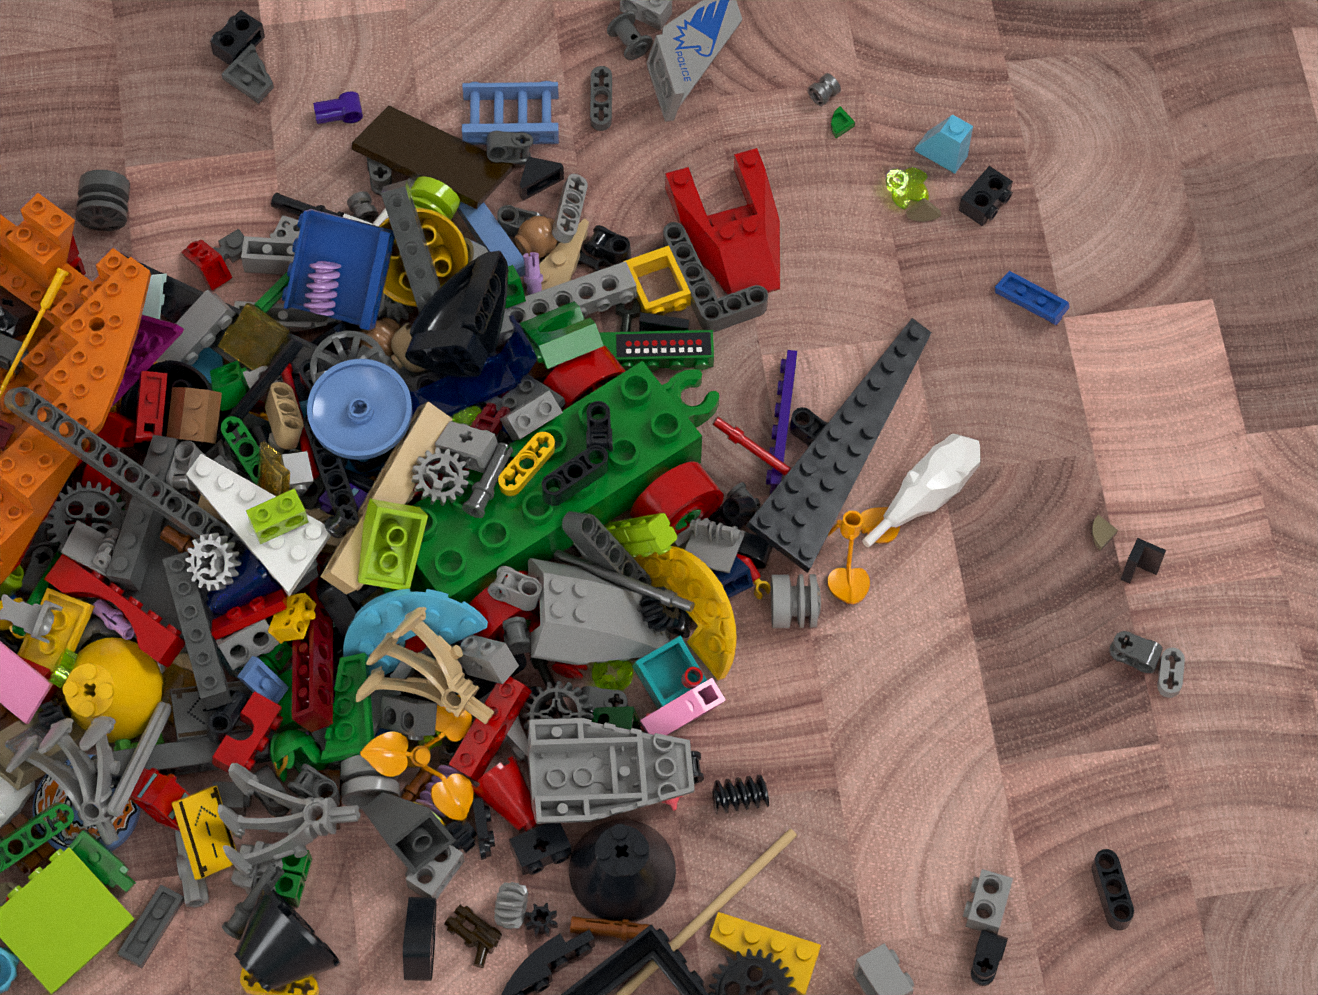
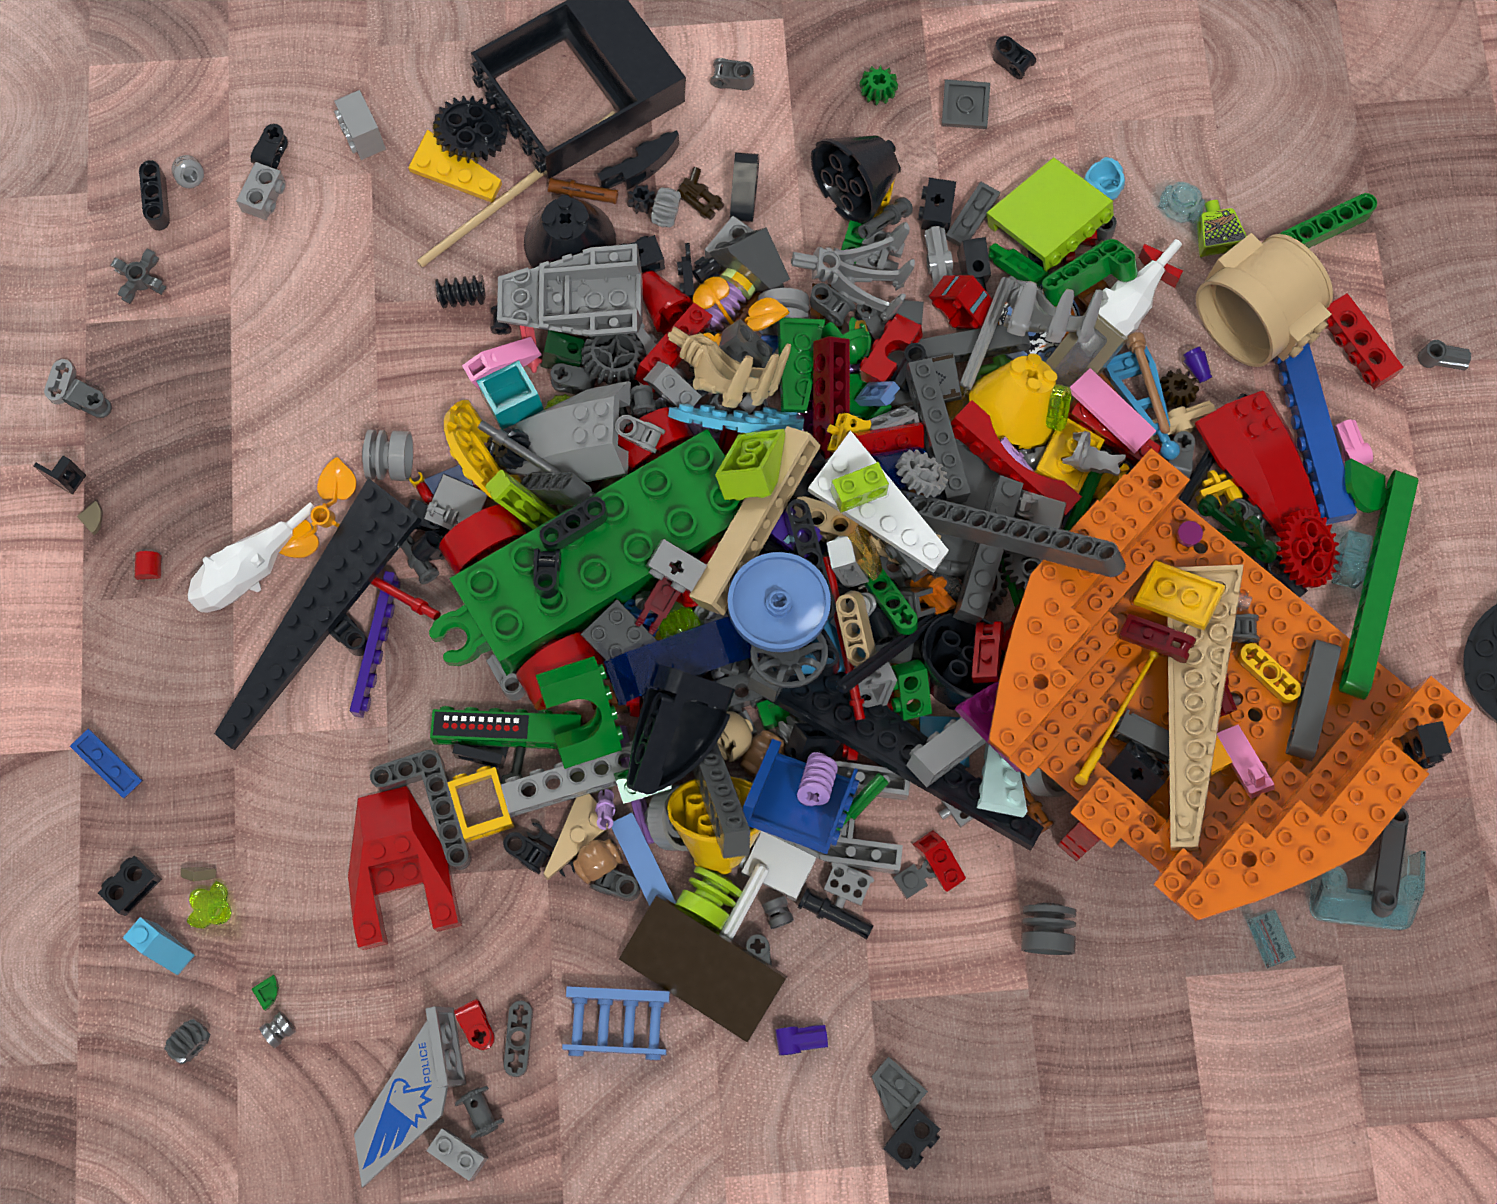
camera: 175 degrees left, 10 degrees up
black gear [38,698,72,730] -> none
medium nougat slope [166,387,222,444] -> none
light grey piece [166,440,206,491] -> none
yellow tile [172,785,237,880] -> none
clear yellow slope [218,303,290,370] -> none
black bush [325,504,359,538] -> none
light grey gear [411,448,469,506] -> none
dark grey pin [462,443,513,518] -> none
dark grey piece [486,131,533,165] -> none
yellow beam [498,432,555,496] -> none
light grey brick [500,390,563,441] -> none
black slope [520,157,564,201] -> none
light grey beam [552,174,588,243] -> none
red hinge [681,667,703,689] -> none
none -> dark grey pin [110,249,167,304]
none -> red brick [134,551,162,580]
none -> dark grey gear [164,1019,210,1064]
none -> light grey head [171,155,204,188]
none -> red piece [454,998,495,1050]
none -> black brick [918,177,957,233]
none -> black torso [957,237,991,292]

